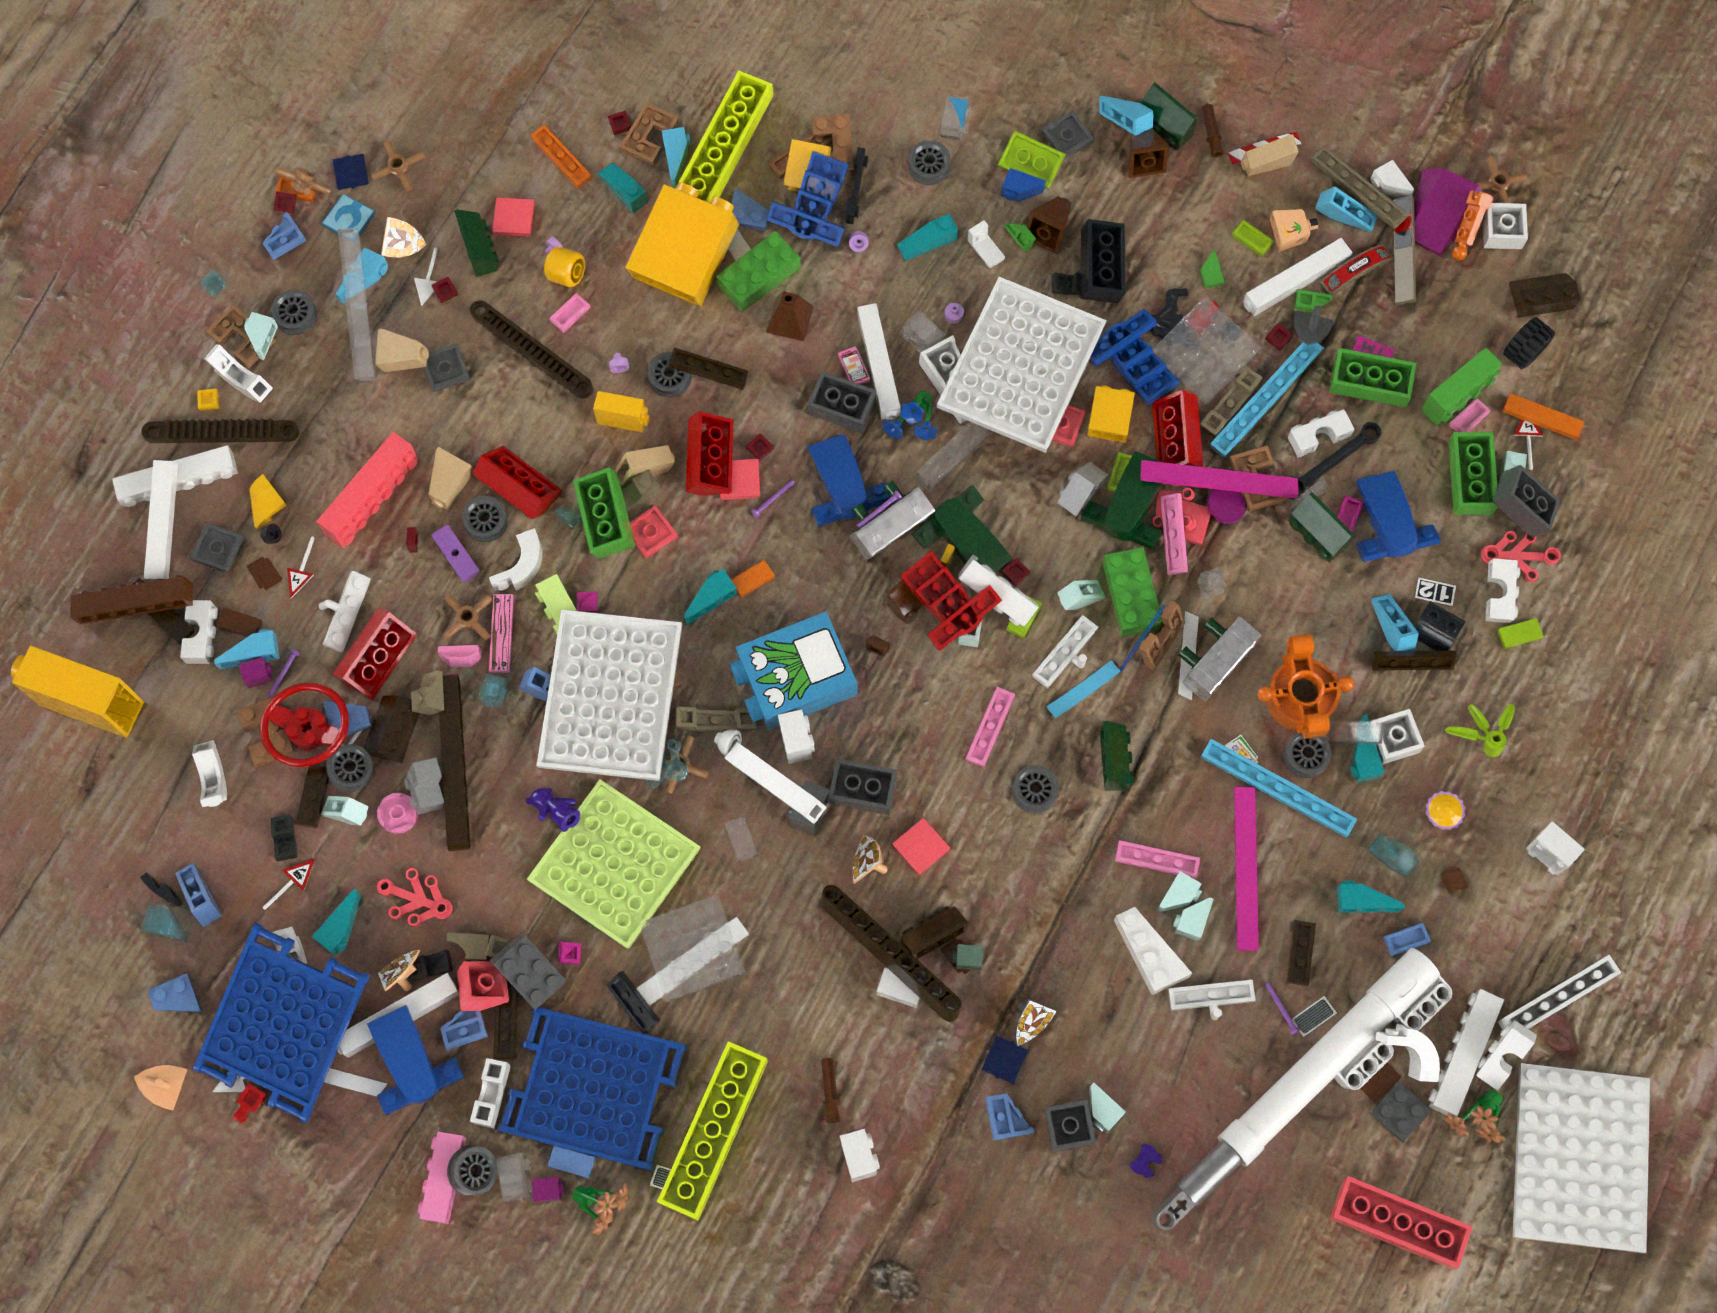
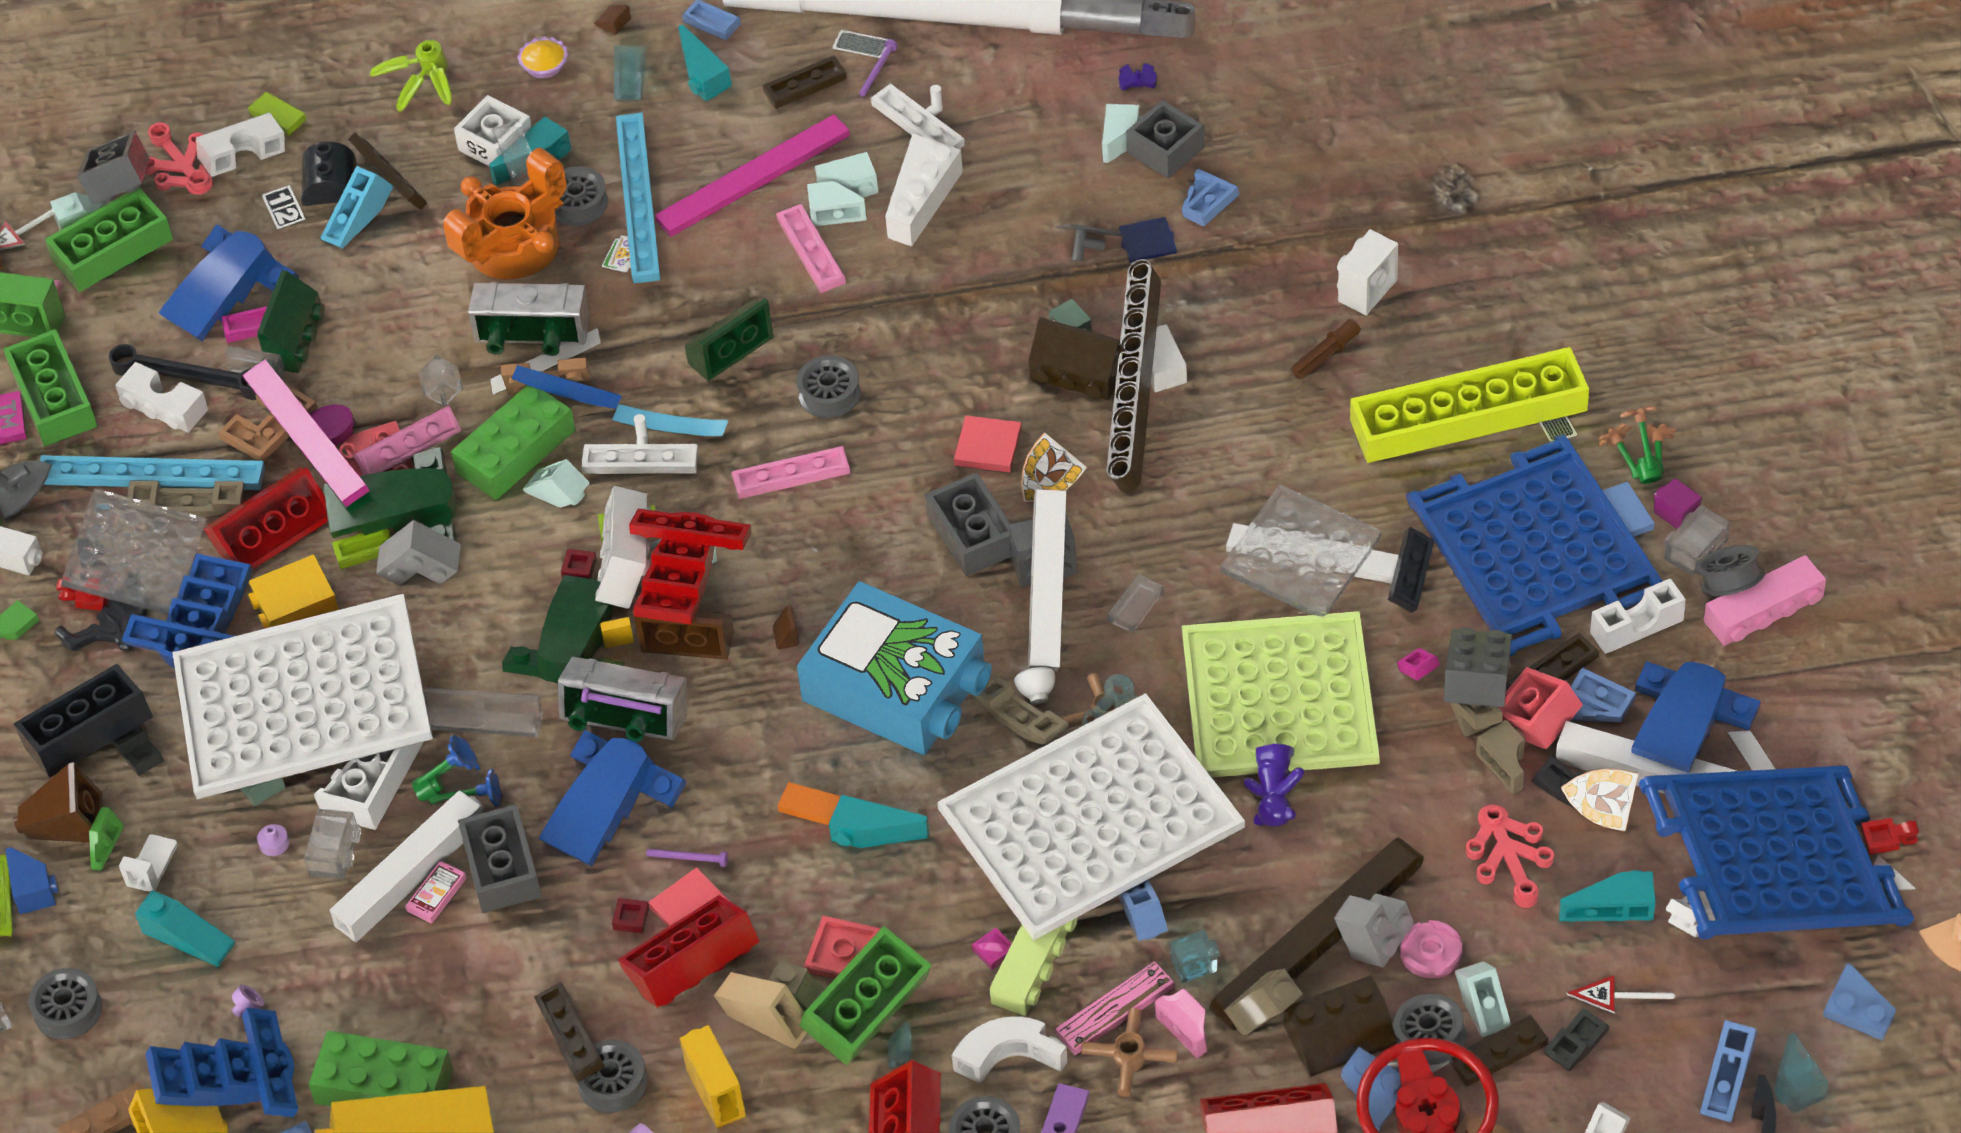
camera: 125 degrees left, 20 degrees down
reddish brown slope [766,291,814,341] -> none
white brick [778,709,815,764] -> none
black container [845,147,868,224] -> none
dark red tile [1265,323,1293,351] -> none

